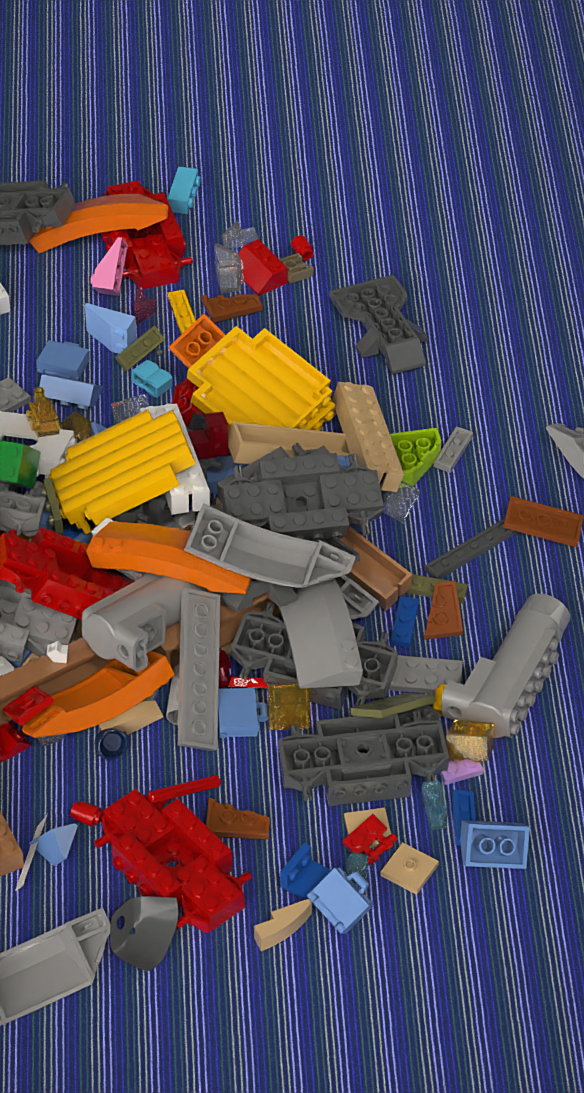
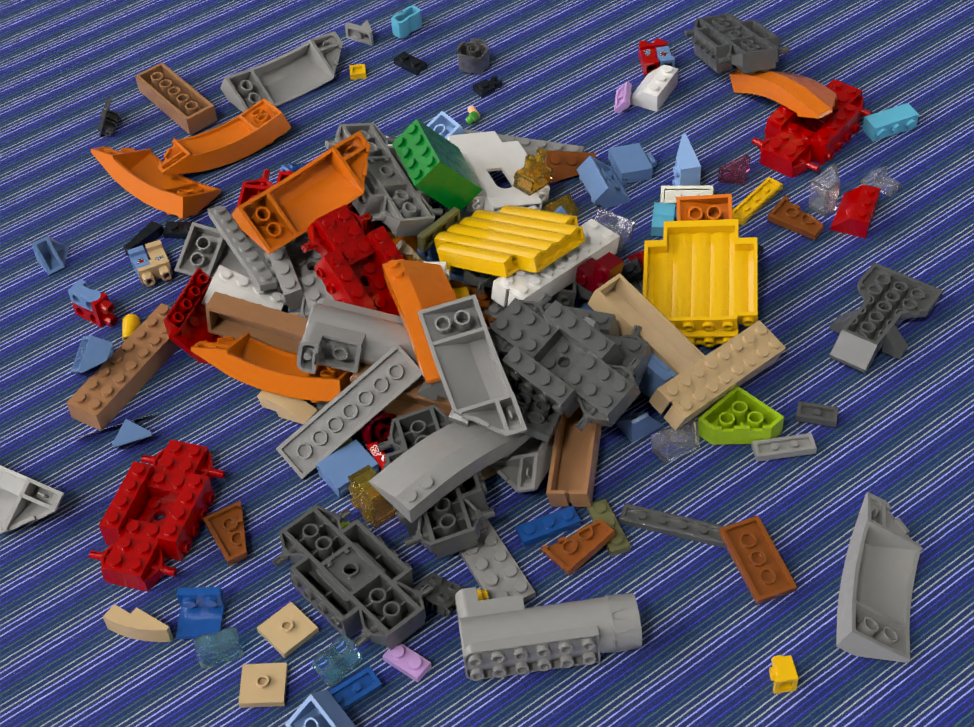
camera: 60 degrees right, 0 degrees up
red plate [2,686,55,726] -> none
white piece [47,641,68,663] -> none
red brick [70,801,103,827] -> none
bright pink slope [91,237,128,296] -> none
dark blue hair [94,728,130,760] -> none
dark grey piece [110,896,178,971] -> none
red axle [147,775,221,804] -> none
dark tan brick [279,253,314,284] -> none
red brick [291,235,314,261] -> none
medium blue piece [307,868,374,934] -> none
red plate [342,814,398,867] -> none
olive tile [351,693,435,718] -> none
clear yellow brick [446,720,495,762] -> none
none -> dark orange wing [544,150,596,184]
none -> dark grey plate [795,401,839,427]

